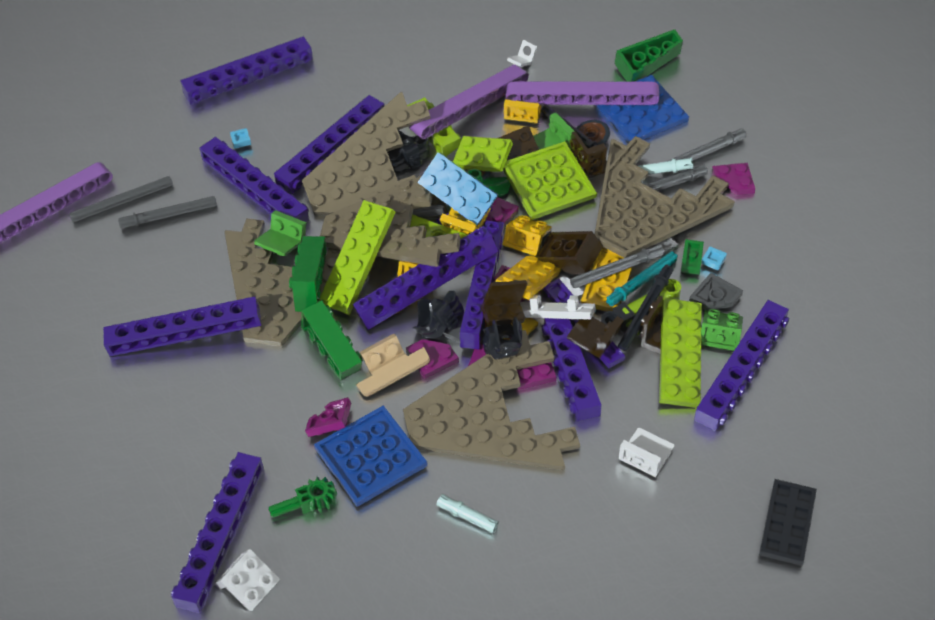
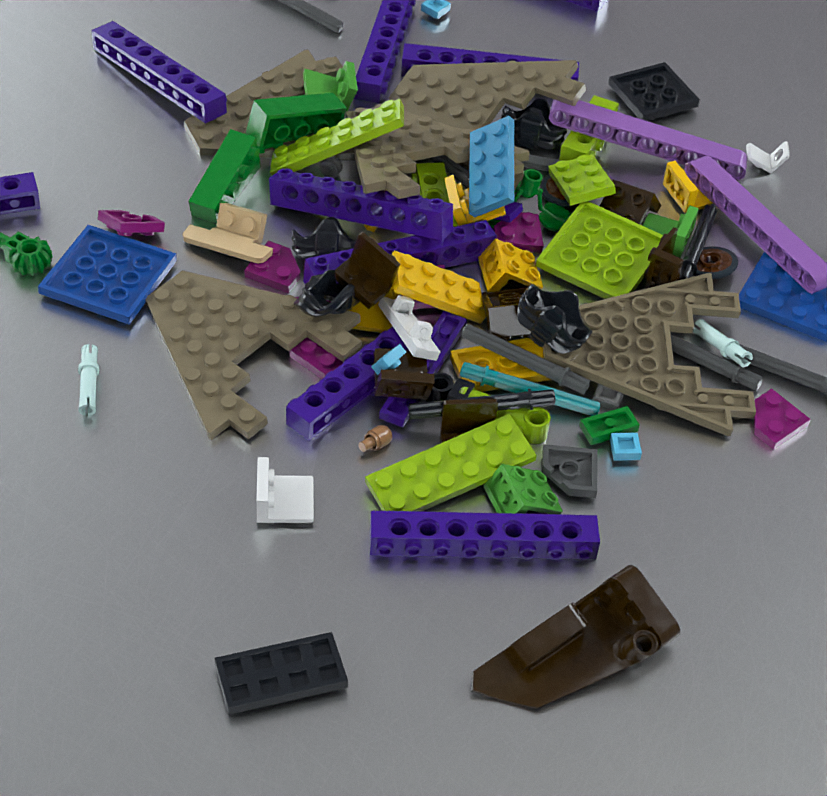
camera: 50 degrees right, 5 degrees down
none -> medium nougat cylinder [358,425,392,452]
none -> medium azure plate [371,344,406,375]
none -> dark brown panel [471,565,680,709]
none -> black piece [517,284,593,354]
none -> black plate [608,62,700,121]

